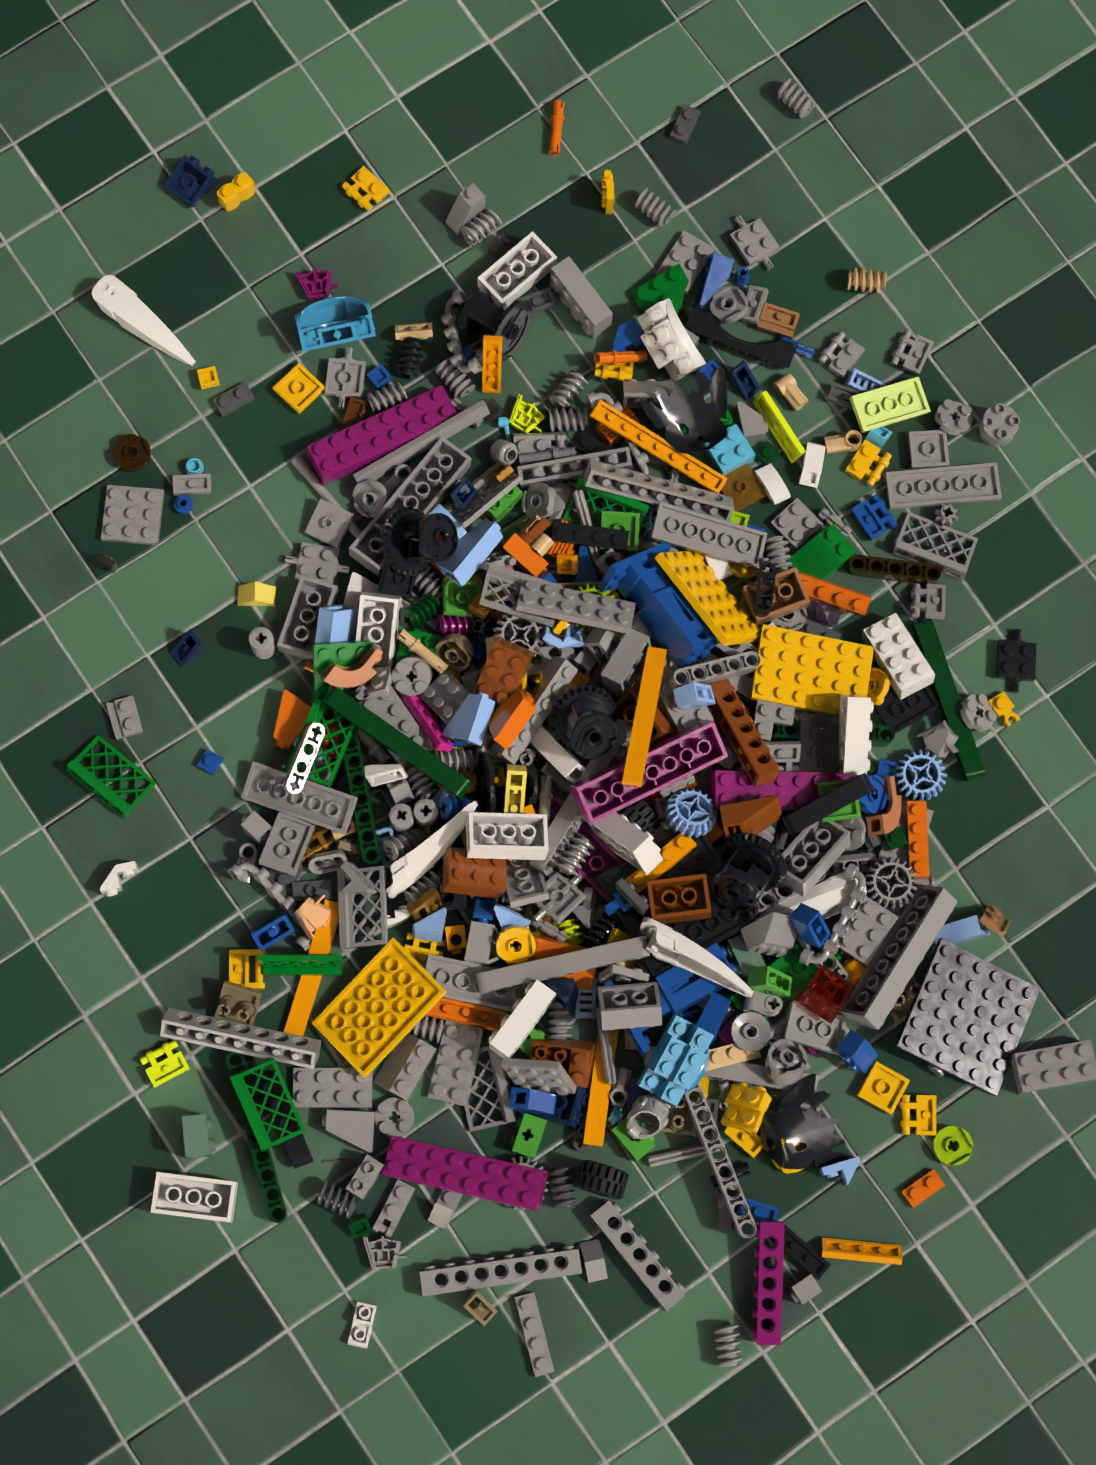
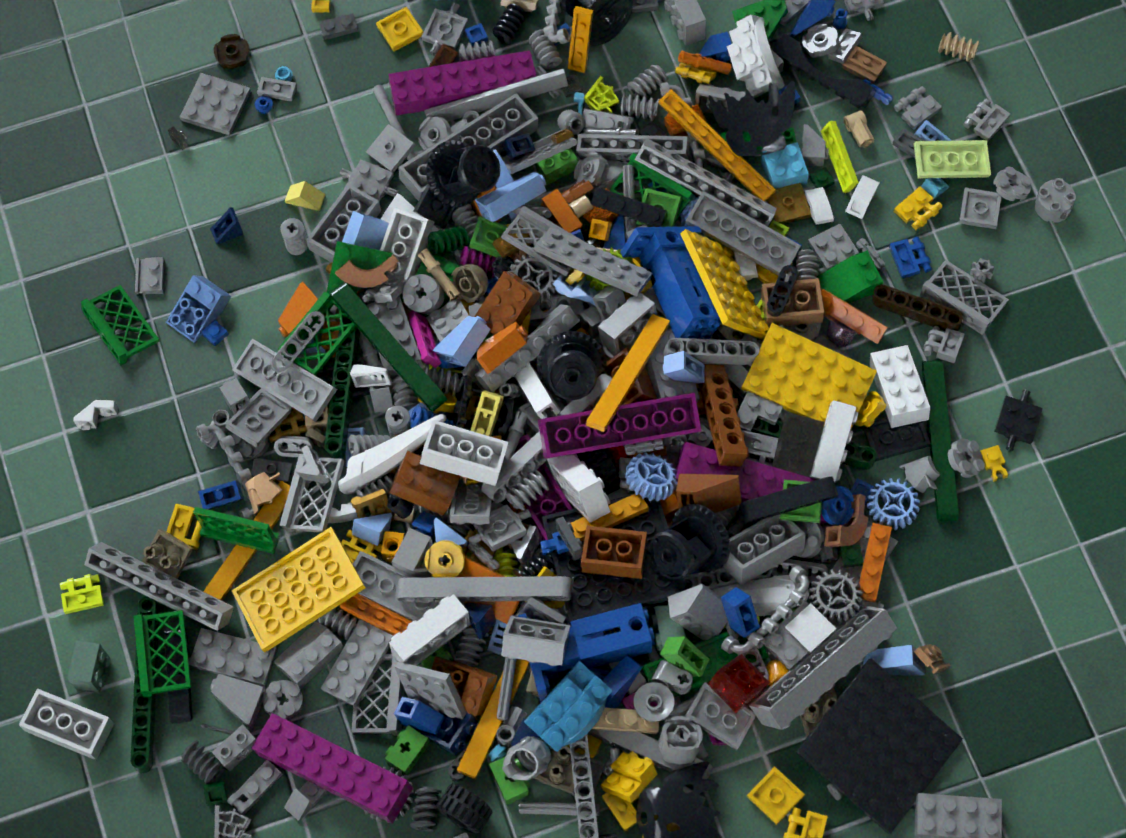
camera: 25 degrees right, 10 degrees down
light grey piece [389,804,415,835] -> none
white piece [640,917,754,998] -> none
dark blue slope [728,360,761,401] -> none
tan piece [824,430,862,454] -> none
blue brick [837,1030,878,1074] -> none
light grey plate [885,462,1002,510] -> none
none -> medium blue slope [166,275,231,343]
none -> white sticker [785,603,836,653]

